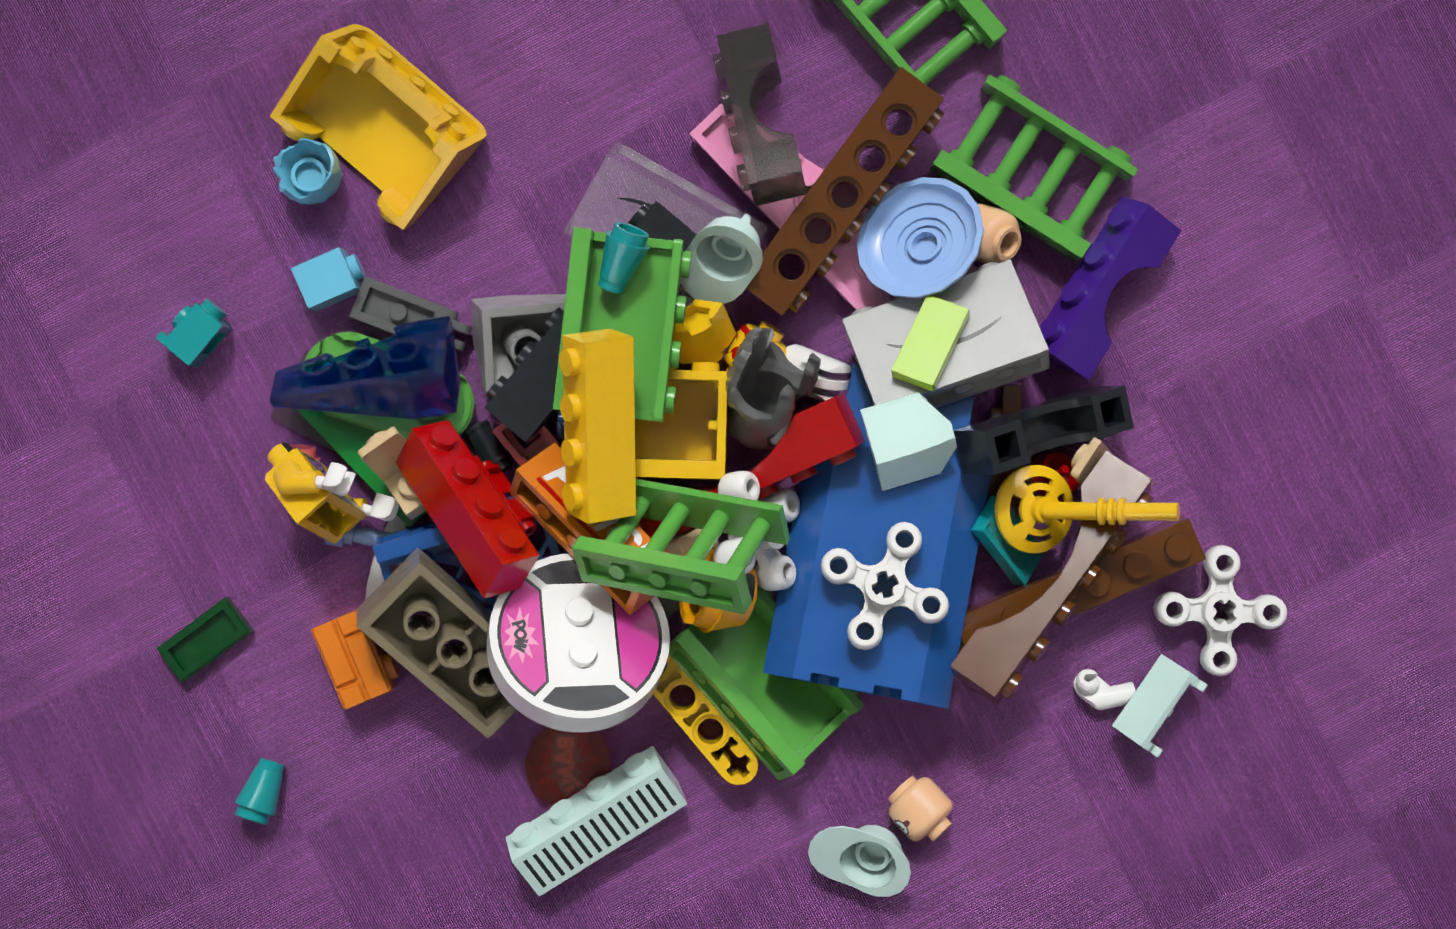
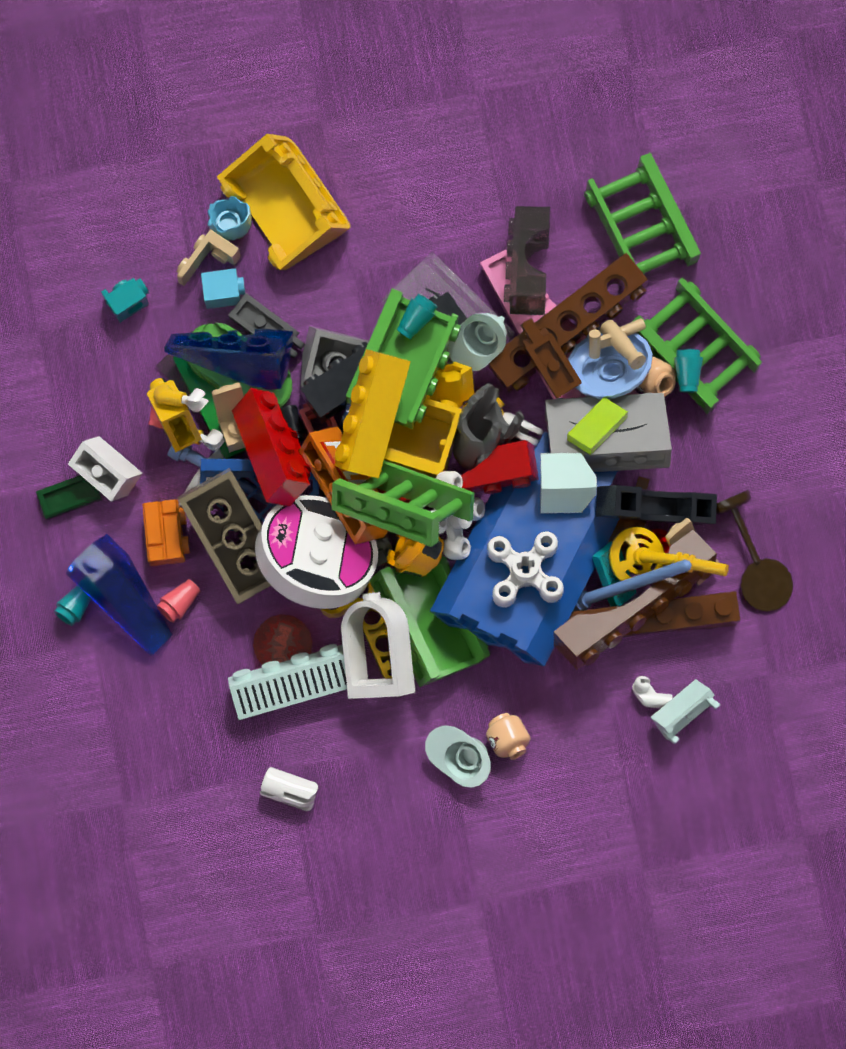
camera: 15 degrees right, 10 degrees down
dark purple arch [1040,196,1181,381] -> none
white gear [1153,545,1287,676] -> none
none -> clear blue wedge [66,534,172,656]
none -> white brick [68,436,143,502]
none -> coral cone [157,579,201,623]
none -> tan bracket [177,229,241,286]
none -> white window [341,592,415,699]
none -> reddish brown hinge [520,318,582,399]
none -> medium blue piece [572,560,692,612]
none -> tan piece [589,318,646,370]
none -> teal cone [674,349,703,393]
none -> dark brown piece [716,490,794,612]

